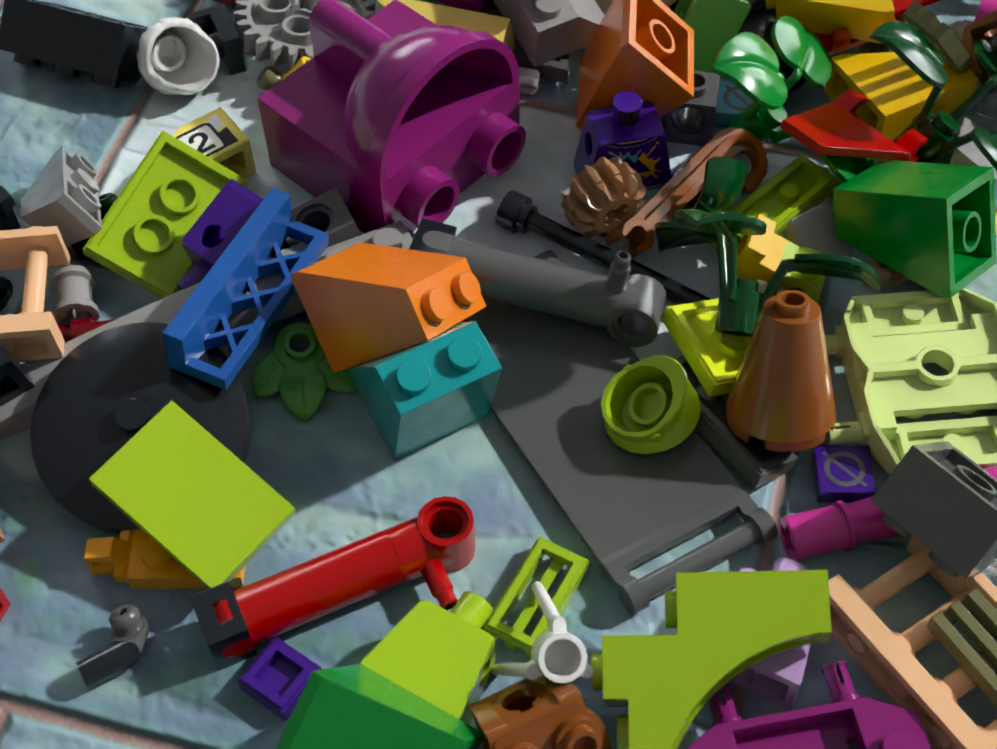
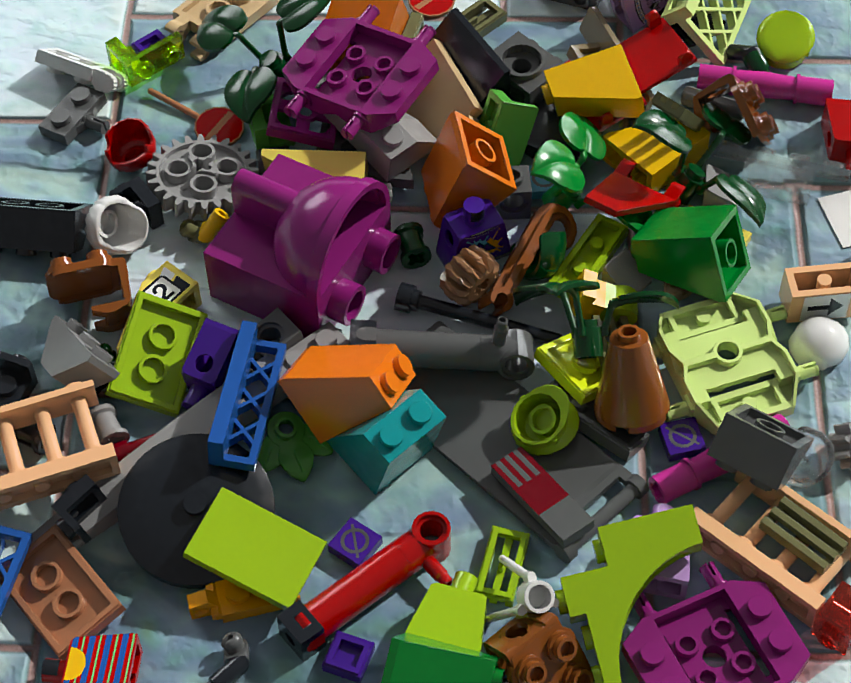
camera: 15 degrees left, 0 degrees up
none -> dark orange piece [45,249,132,332]
none -> dark purple tile [328,517,383,568]
none -> dark green bush [393,222,432,269]
none -> tile [491,446,594,548]

